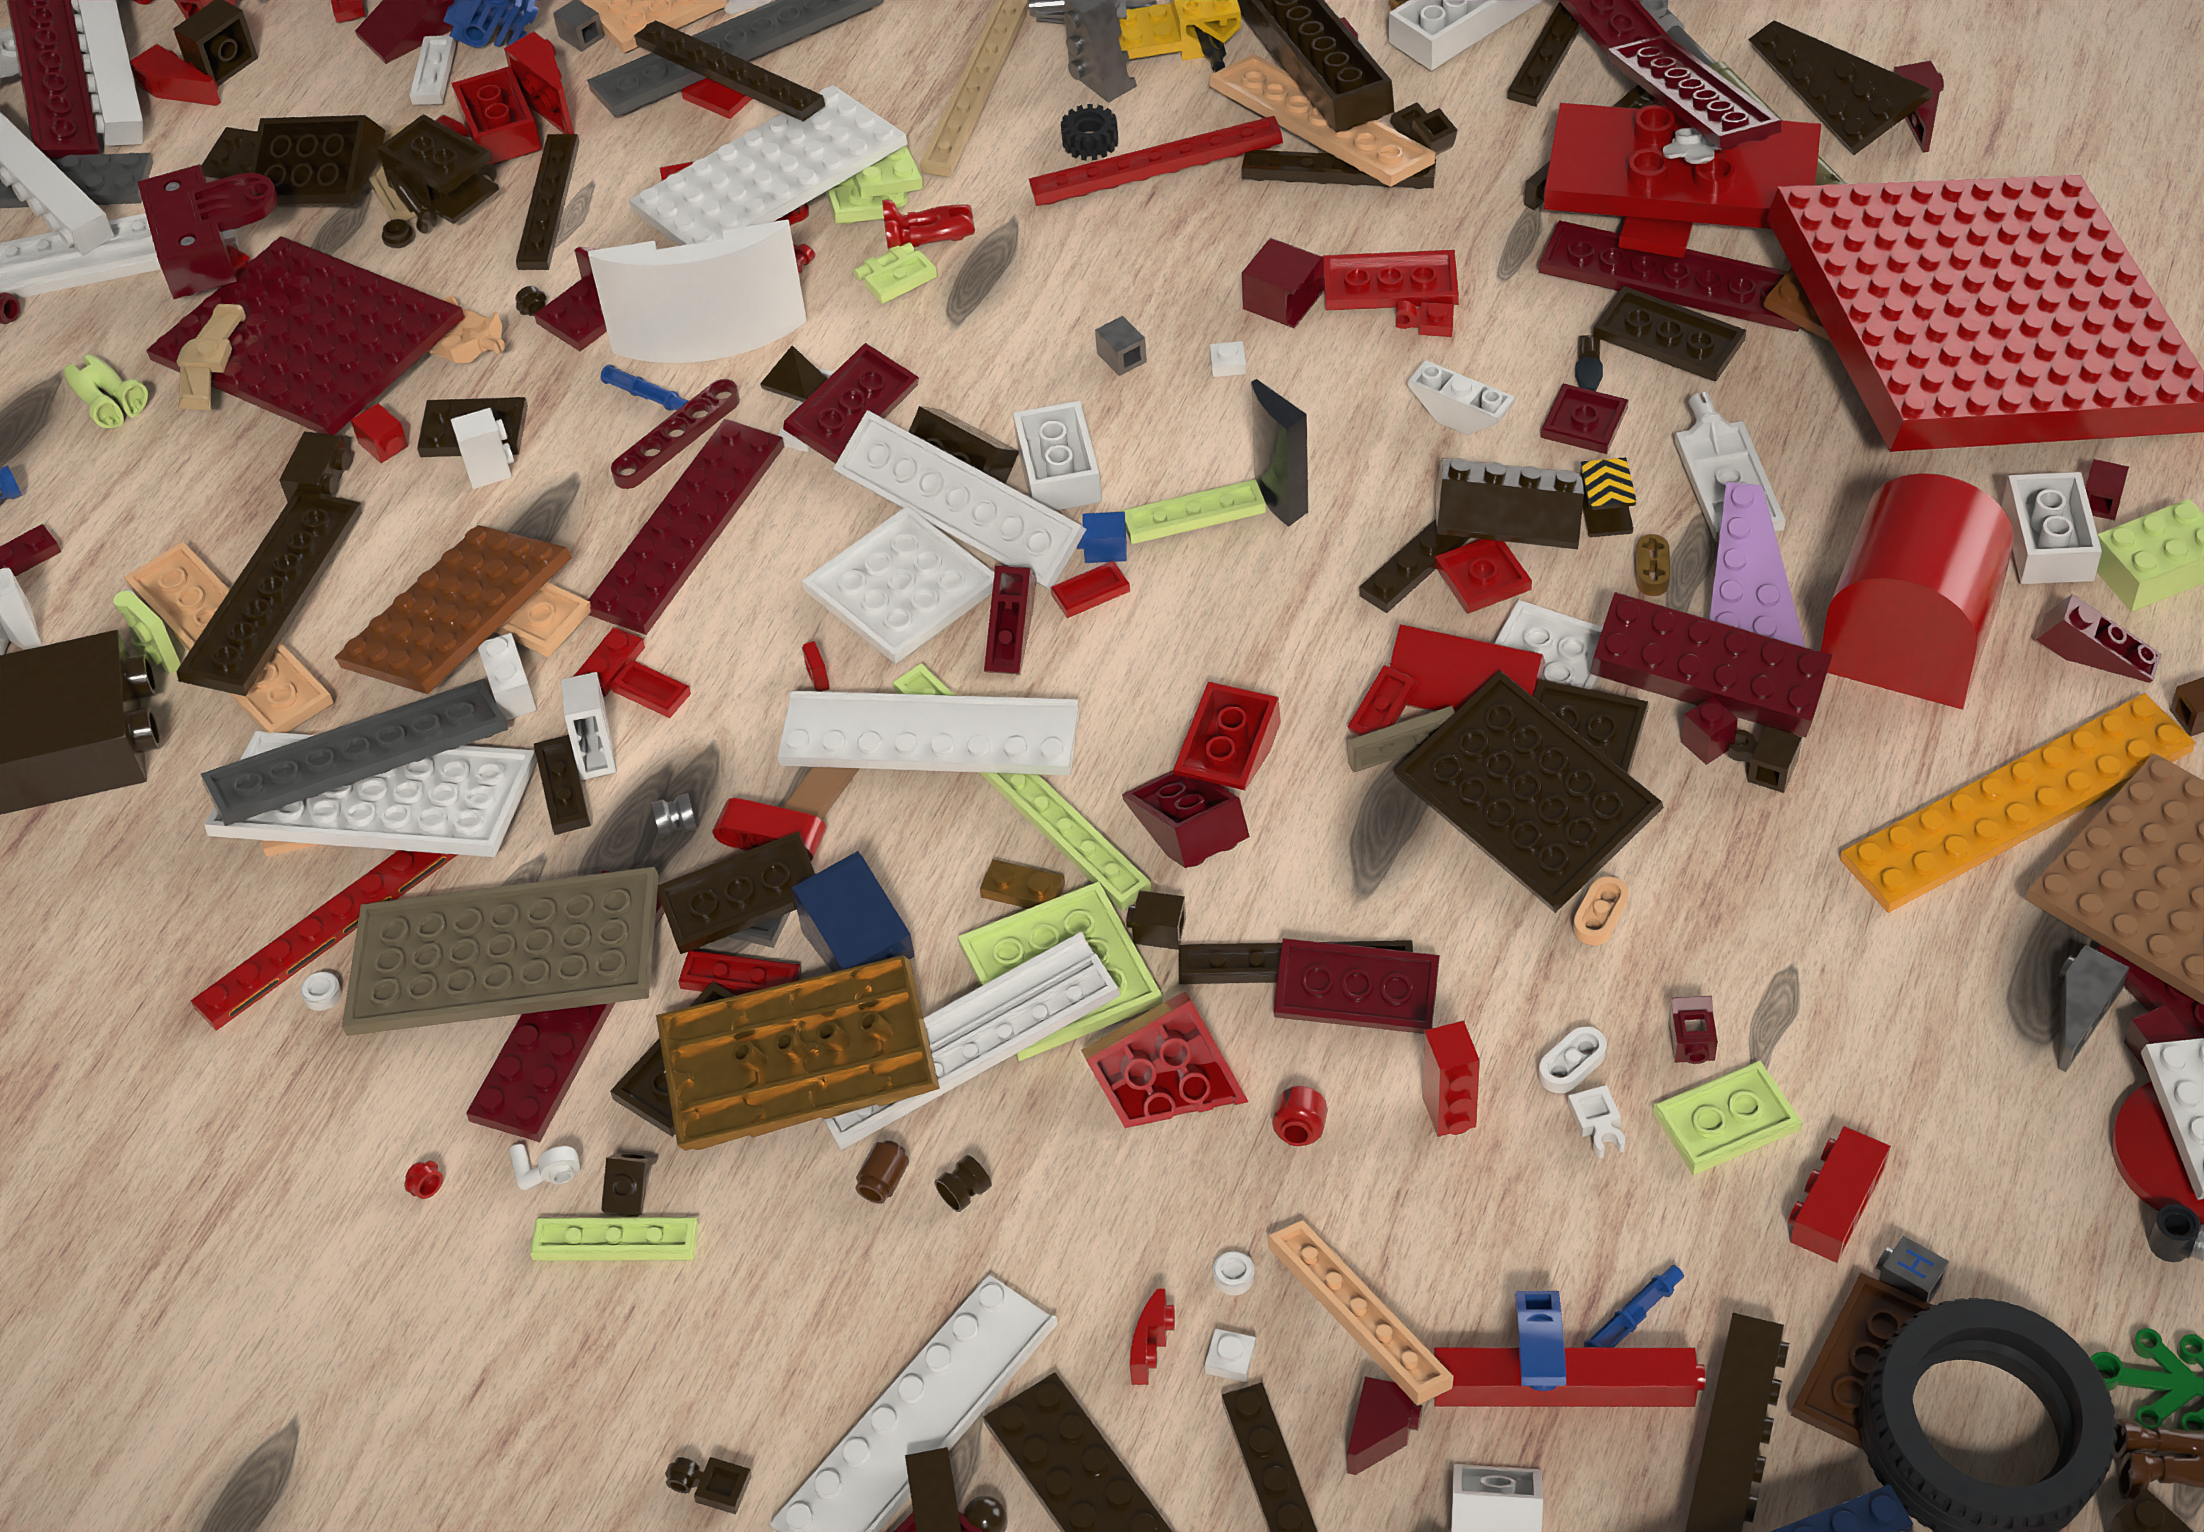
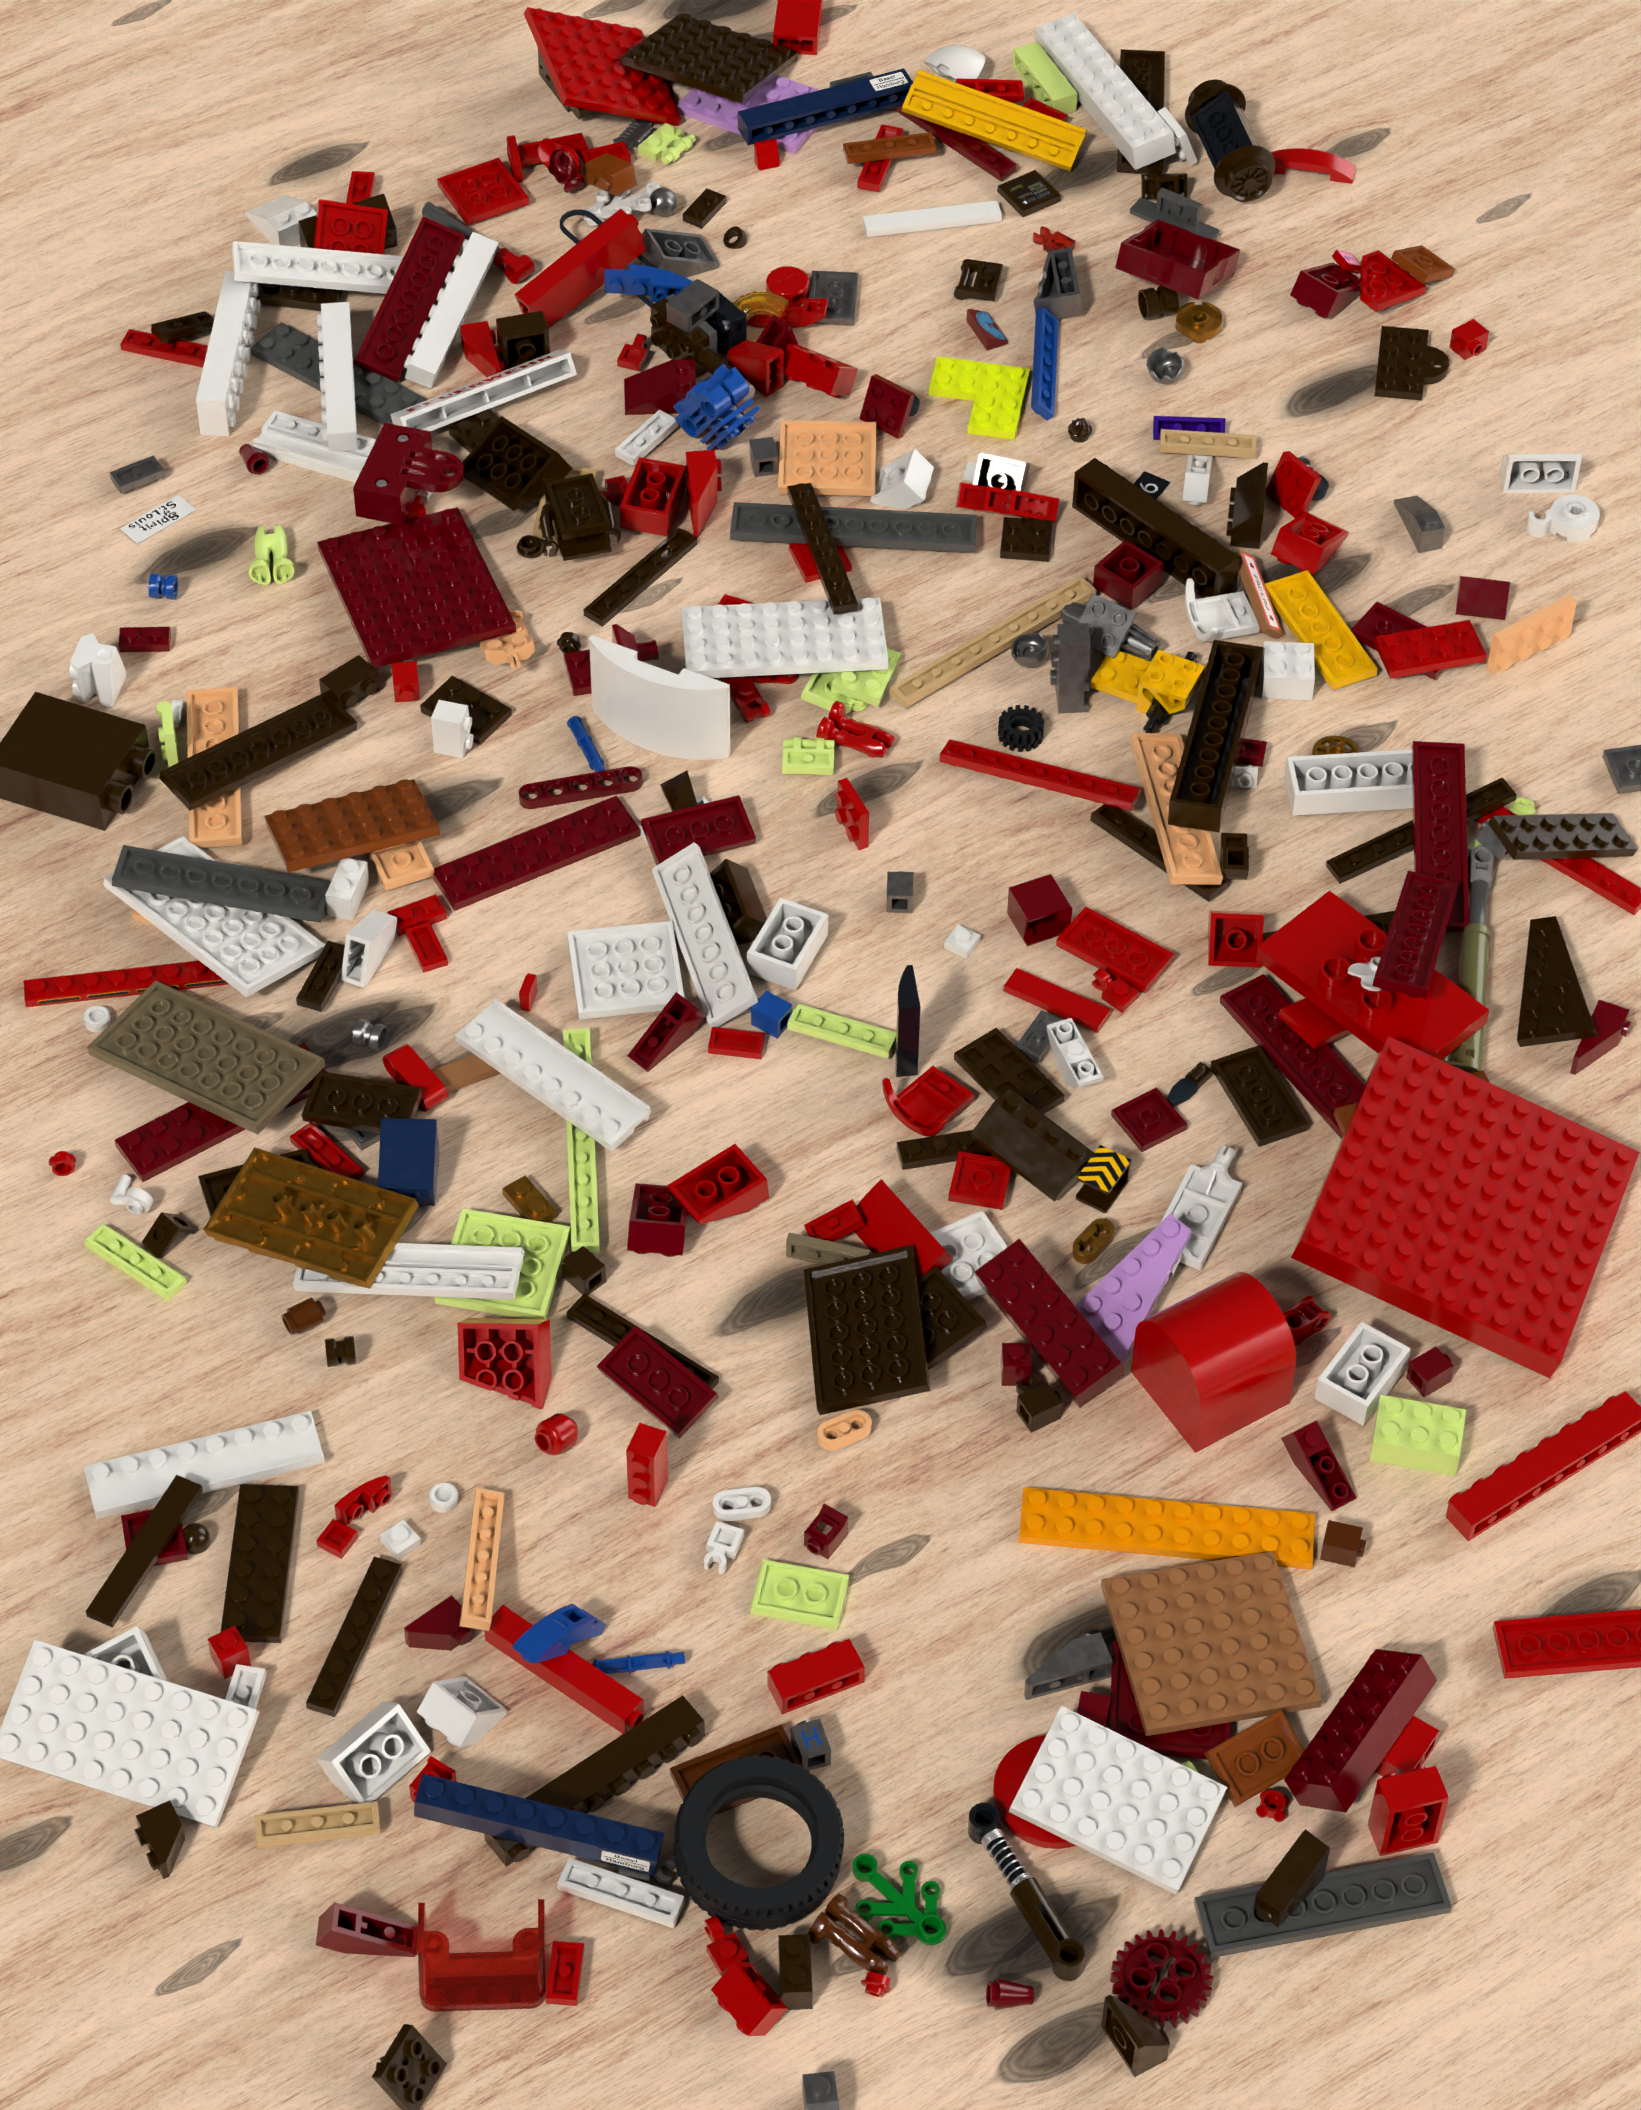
camera: 30 degrees right, 0 degrees up
tan plate [177,304,246,410] -> none
dark brown plate [665,1457,752,1515] -> none
none -> red tile [316,1519,358,1559]
none -> white brick [390,350,577,431]
none -> red plate [835,778,869,850]
none -> red piece [882,1066,974,1137]
none -> dark brown plate [954,1028,1065,1114]
none -> red tile [1003,968,1111,1033]
none -> flat silver hair [1011,632,1049,668]
none -> flat silver plate [1016,1010,1062,1064]
none -> red slope [1208,910,1264,968]

